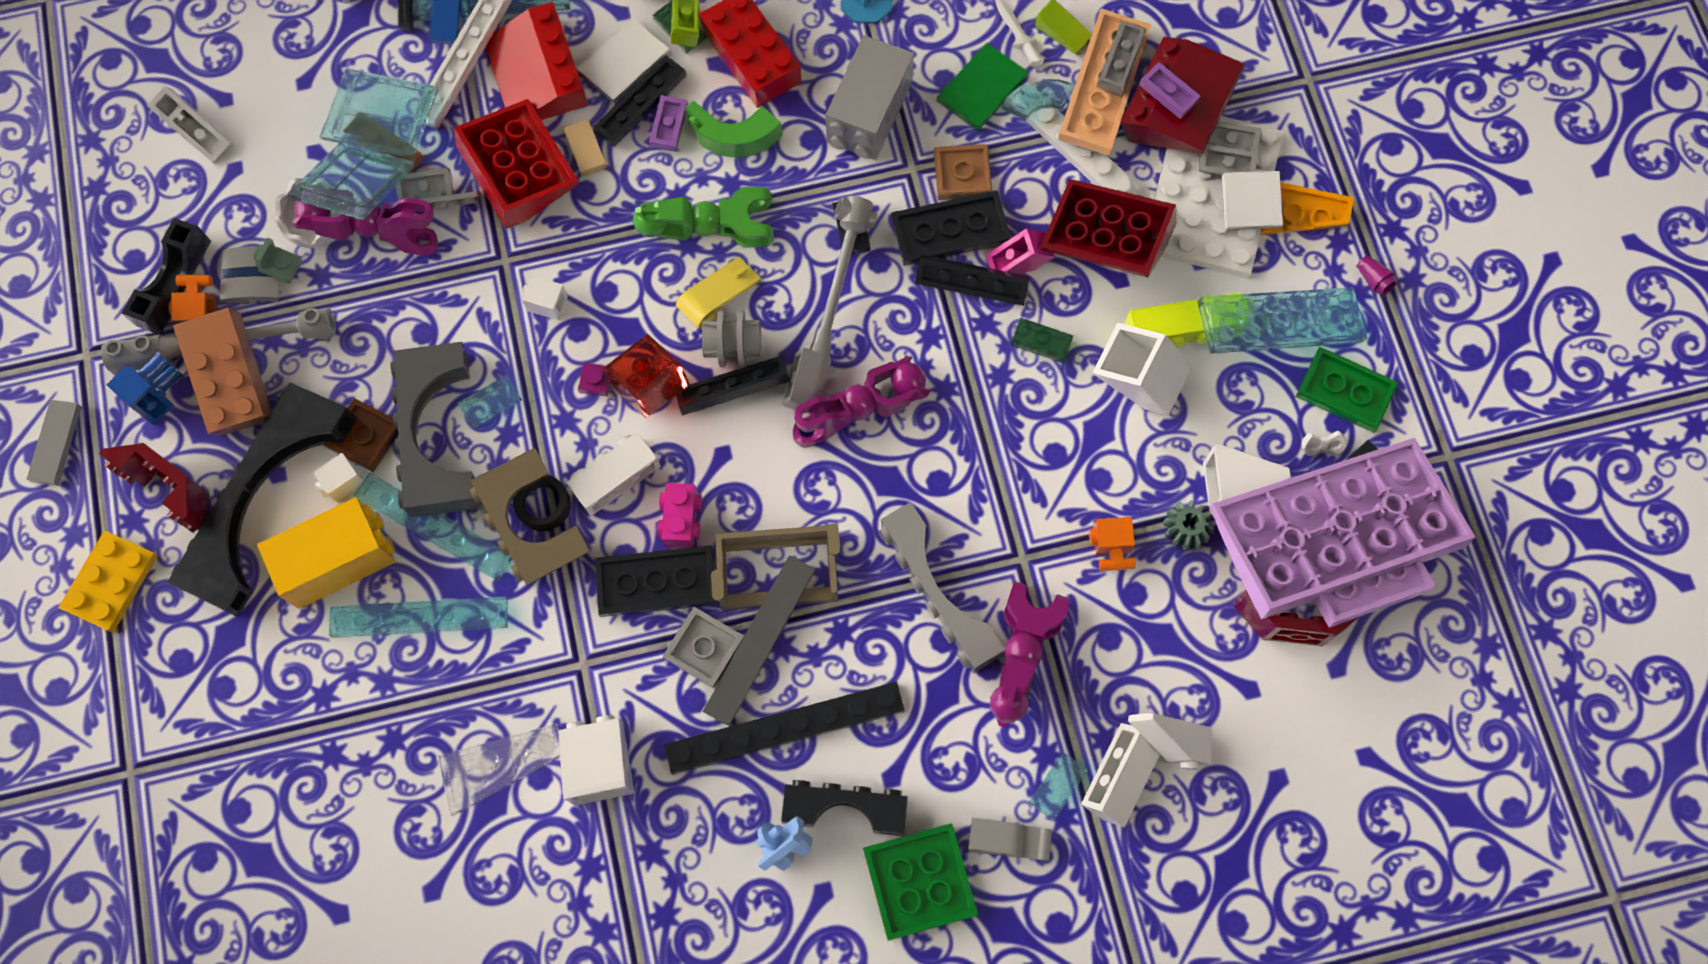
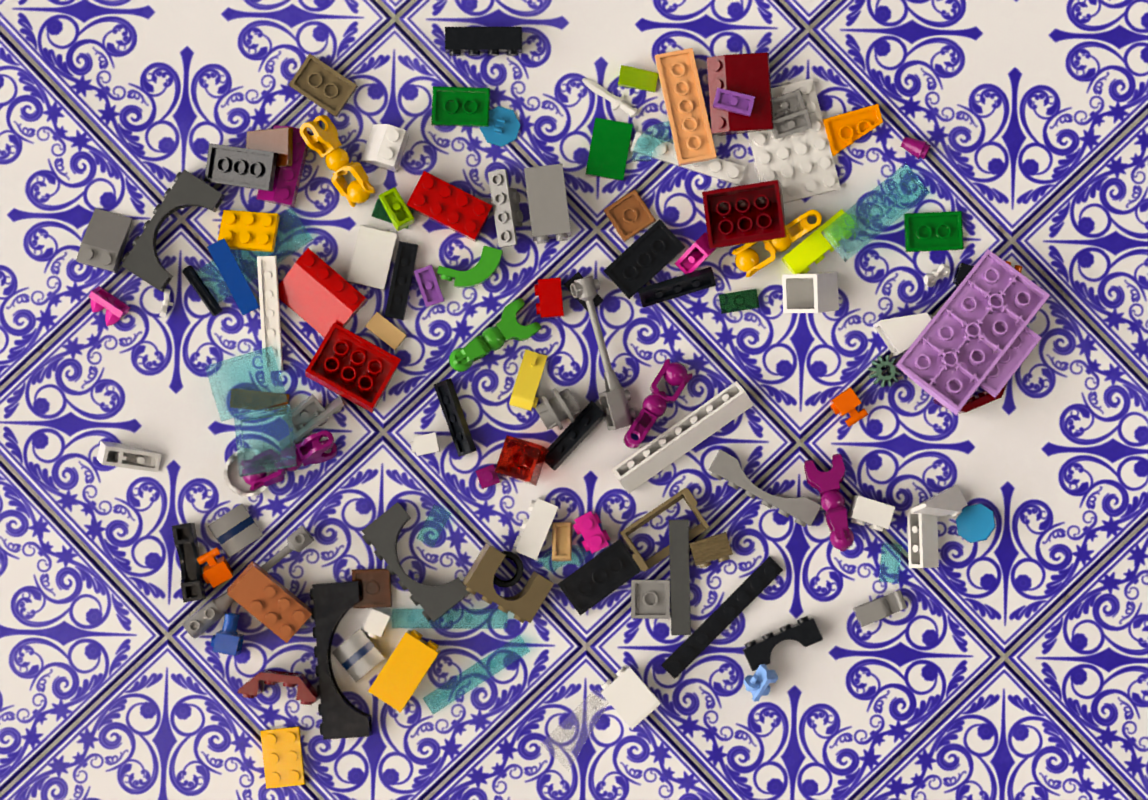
camera: 35 degrees left, 15 degrees up
light grey tile [26,400,82,486] -> none
sand green bracket [254,237,302,284] -> none
green plate [863,823,978,941] -> none
light grey tile [1096,20,1147,96] -> none
white tile [1222,171,1283,230] -> none
none -> light grey slope [332,628,385,682]
none -> black plate [434,378,477,457]
none -> light grey bracket [488,169,523,248]
none -> red brick [534,277,564,319]
none -> clear light blue tile [537,545,590,573]
none -> tan tile [552,522,572,561]
none -> white brick [611,381,753,494]
none -> dark tan brick [689,532,733,568]
none -> yellow piece [732,210,822,277]
none -> white brick [847,495,895,532]
none -> dark azure piece [956,504,996,543]

